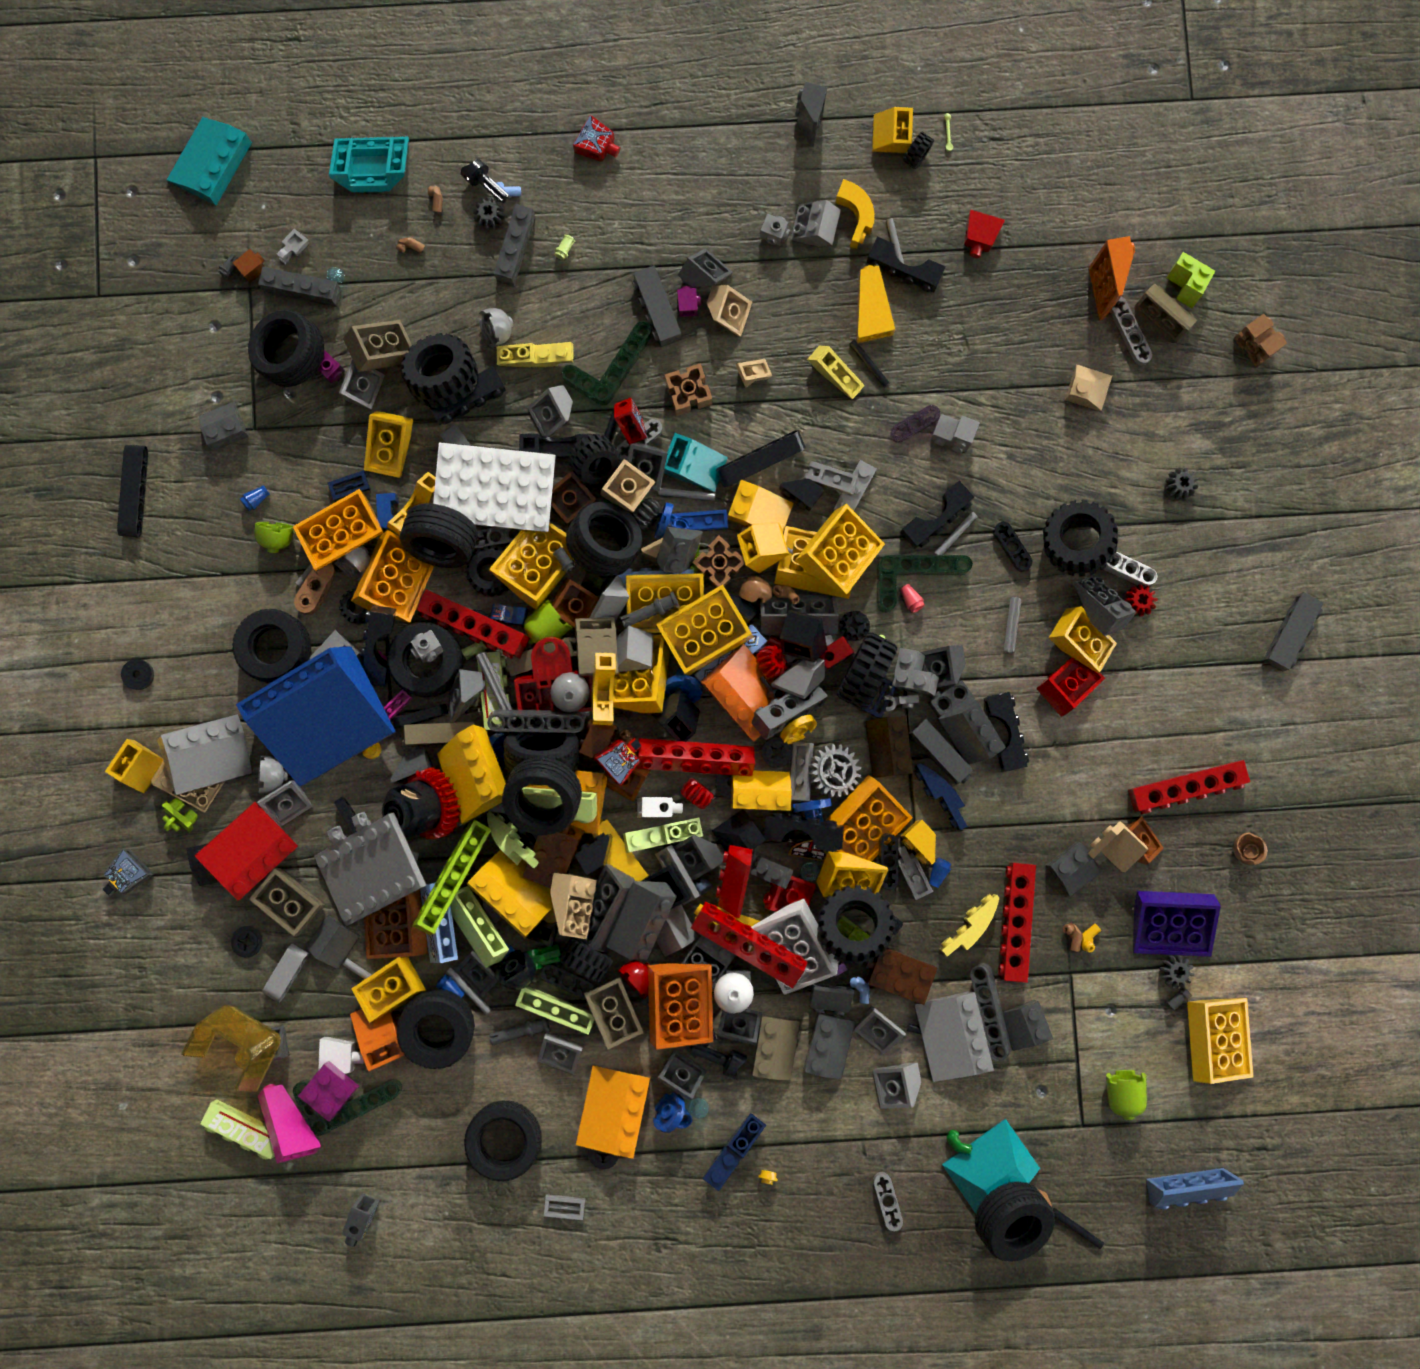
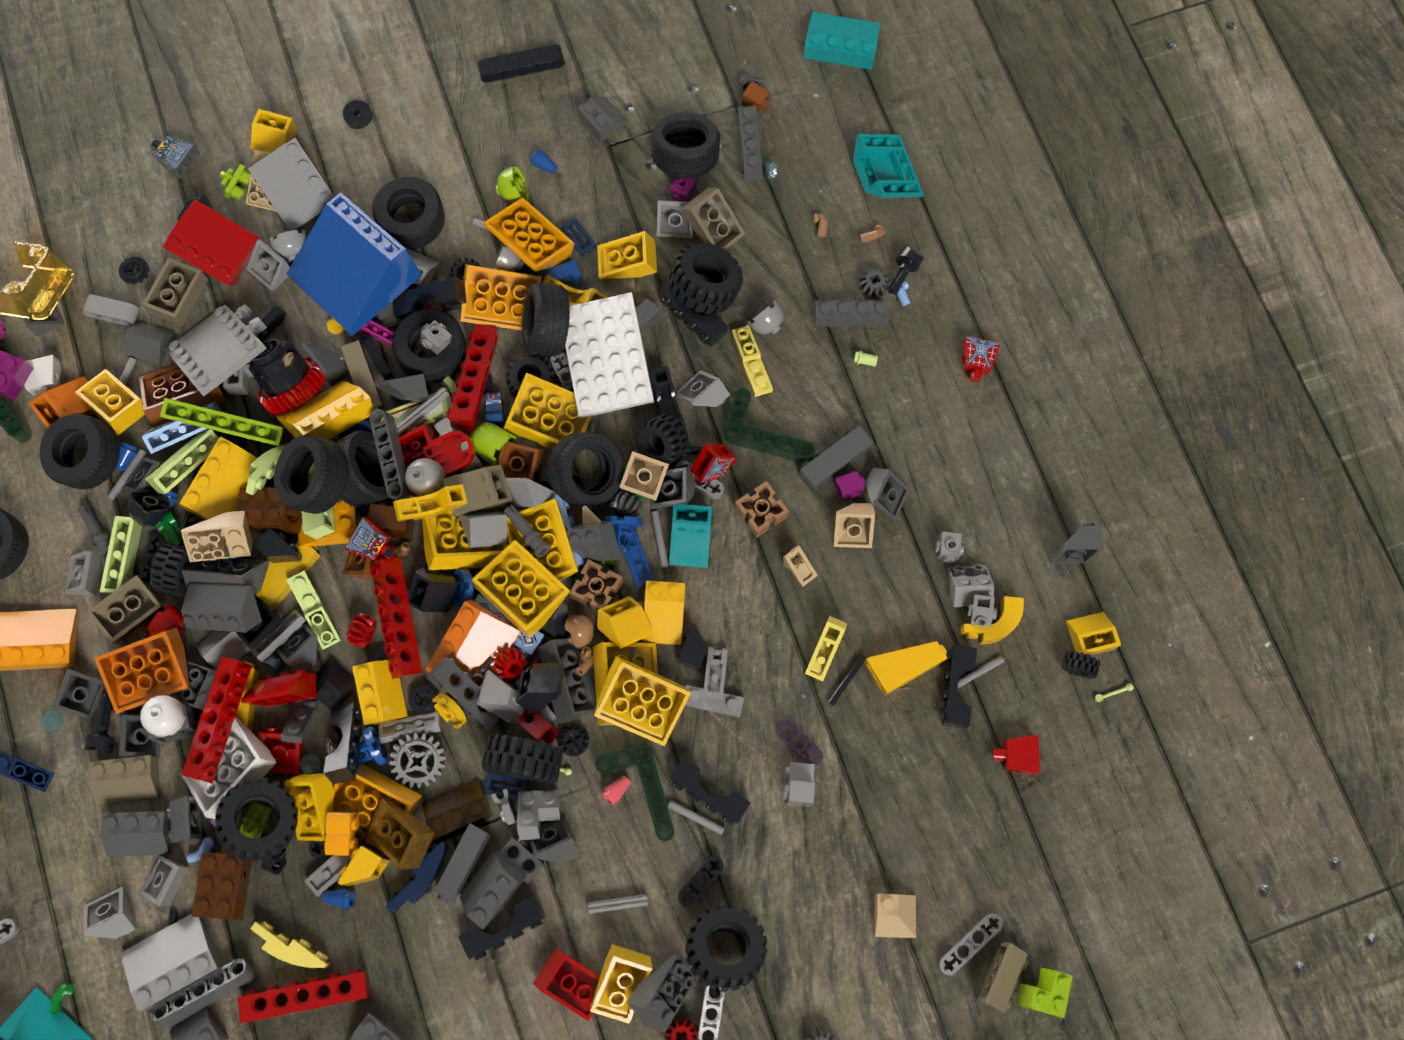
camera: 75 degrees right, 10 degrees down
light grey plate [277,229,309,264] -> none
medium nougat piece [294,563,336,614] -> none
reddish brown brick [551,471,597,528] -> none
dark grey pin [553,547,576,573] -> none
white torso [637,797,683,818] -> none
blue tile [653,1092,692,1133] -> none
black beam [716,430,806,487] -> none
orange slope [1089,236,1135,321] -> none
none -> light orange brick [325,811,359,856]
none -> pearl gold slope [366,799,435,869]
none -> light grey brick [968,594,997,627]

